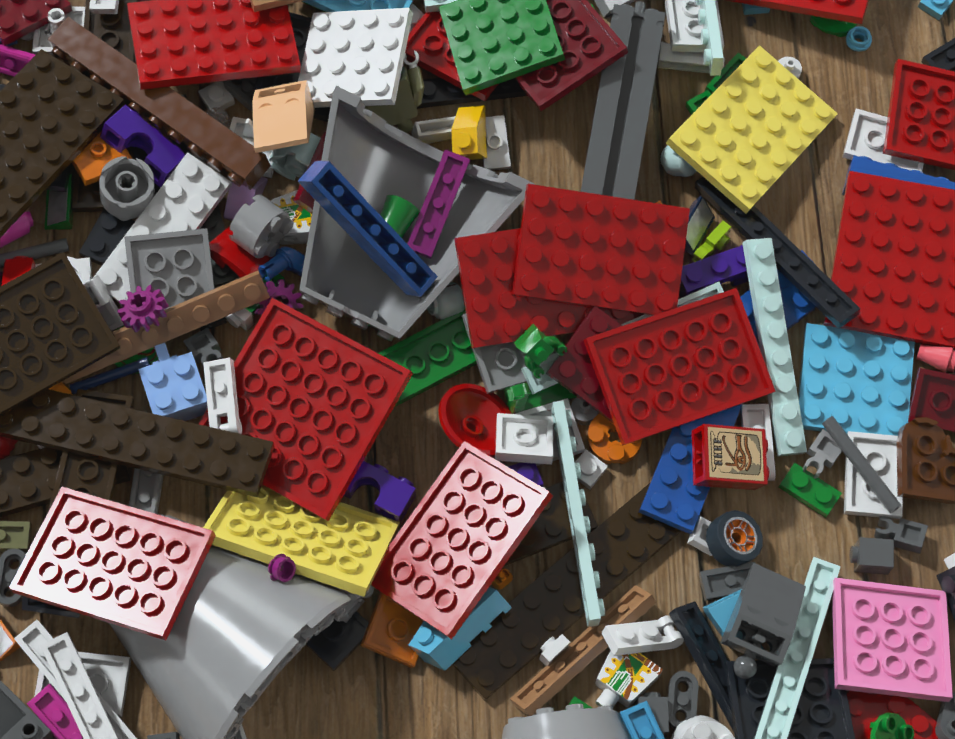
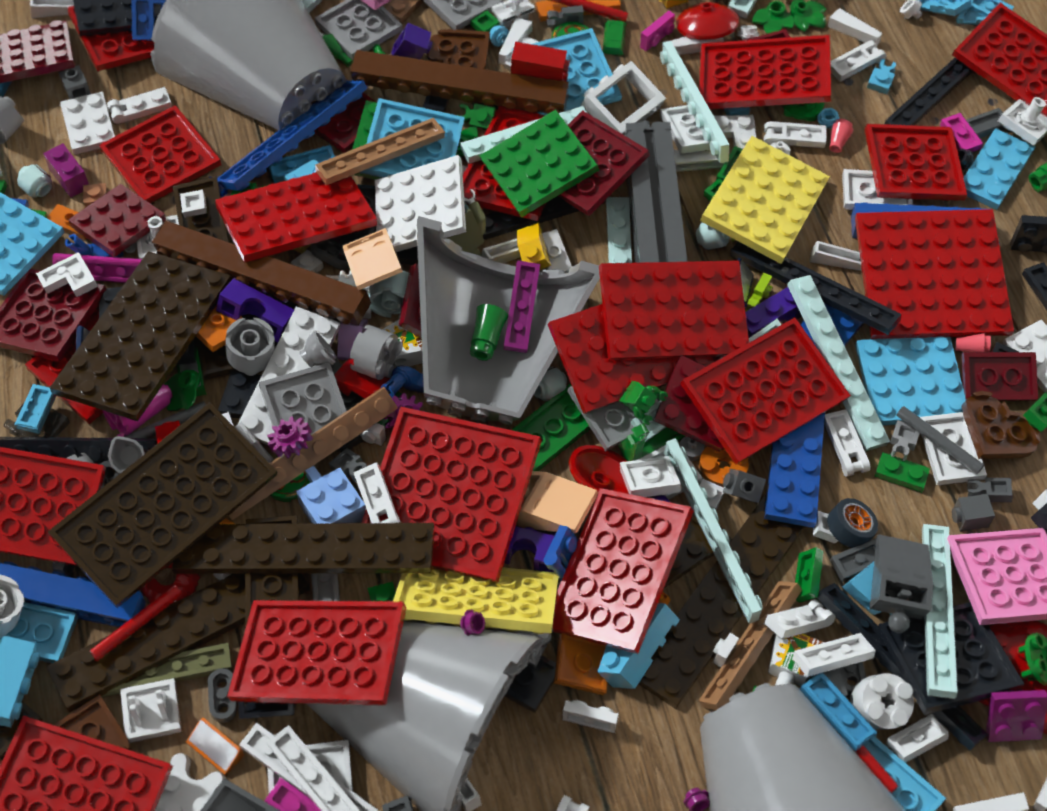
camera: 10 degrees left, 10 degrees down
dark blue bar [70,357,151,395] -> none
blue brick [298,161,438,297] -> none
brick [692,424,770,490] -> none
none -> green plate [165,370,200,411]
none -> light grey piece [300,330,337,367]
none -> green plate [368,582,396,601]
none -> light nougat slope [516,471,598,533]
none -> blue plate [544,525,578,581]
none -> white plate [563,700,618,733]
none -> light aqua plate [606,197,632,263]
none -> white plate [714,115,756,149]
none -> dark grey brick [723,469,766,503]
none -> white plate [764,122,826,148]
none -> white plate [793,633,876,677]
none -> green plate [795,547,824,603]
none -> white piece [810,241,862,271]
none -> coral cone [829,119,853,153]

